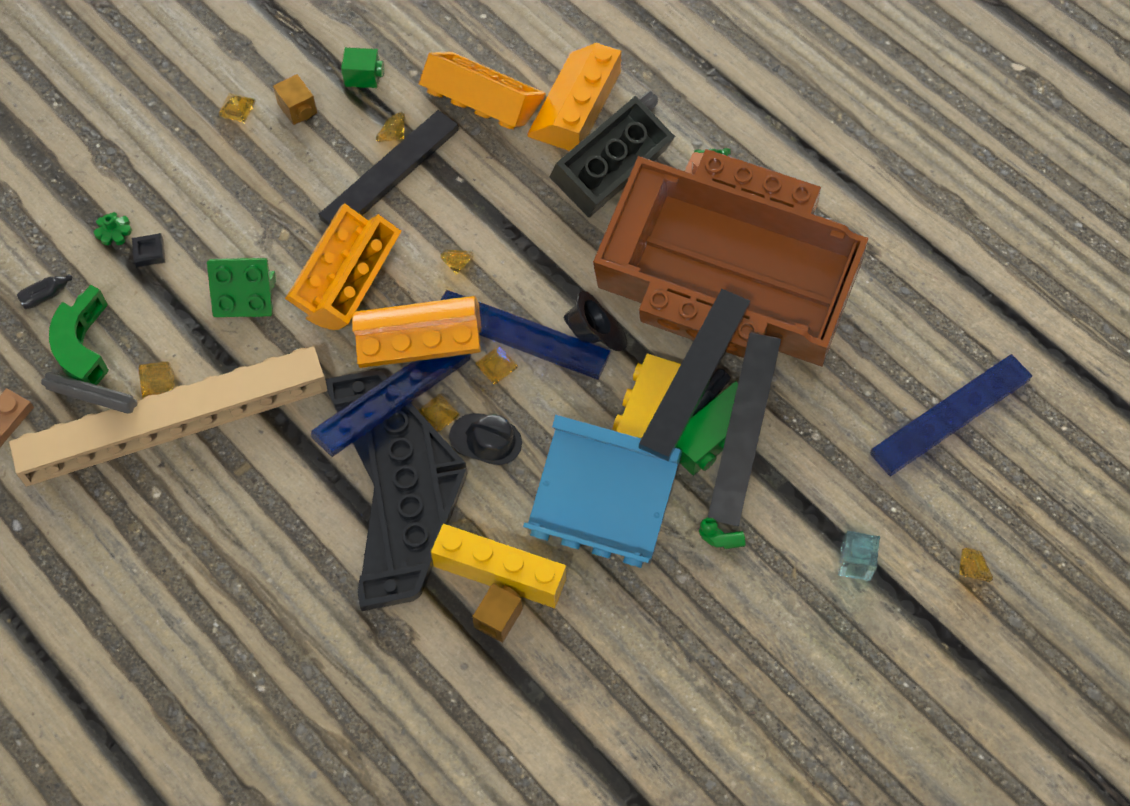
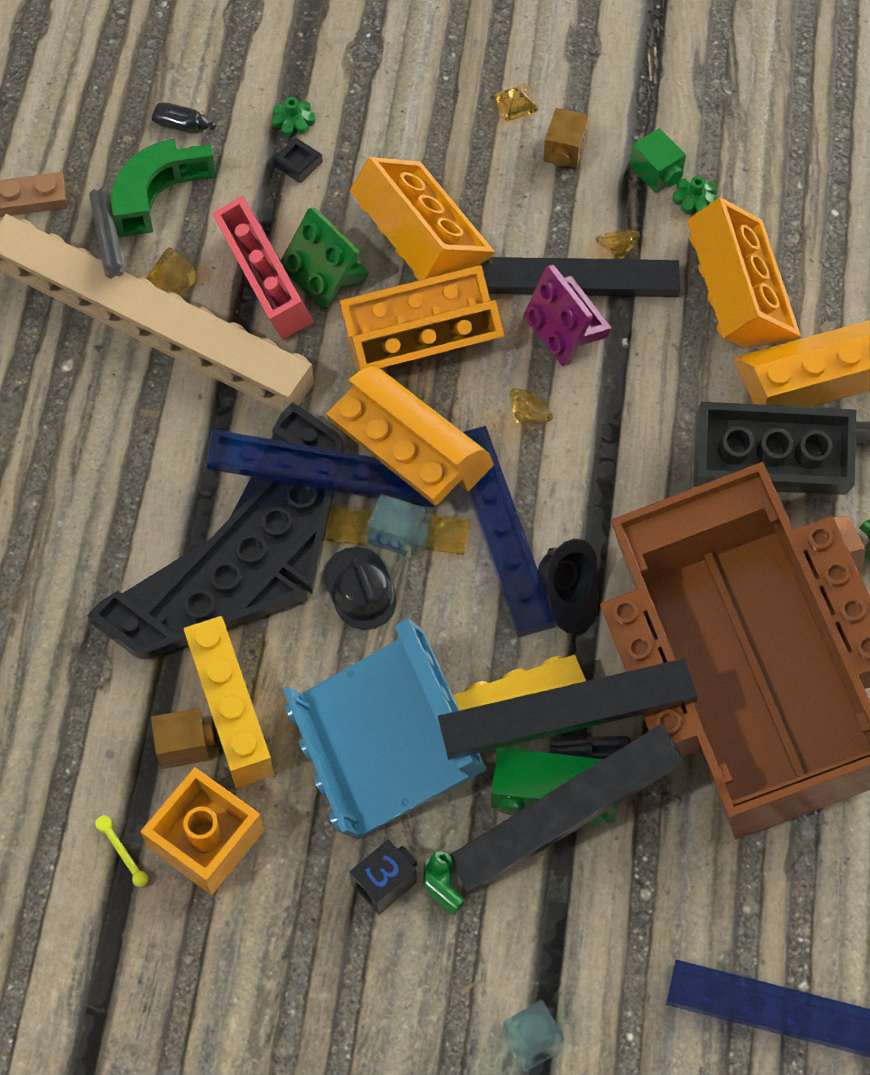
camera: 50 degrees right, 0 degrees up
none -> neon yellow hinge [95,815,149,887]
none -> light orange brick [140,767,265,896]
none -> coral brick [212,195,314,340]
none -> black brick [349,839,417,915]
none -> light orange slope [350,157,495,280]
none -> clear light blue brick [367,494,429,558]
none -> magenta bracket [524,265,612,366]
none -> green plant [673,176,718,214]

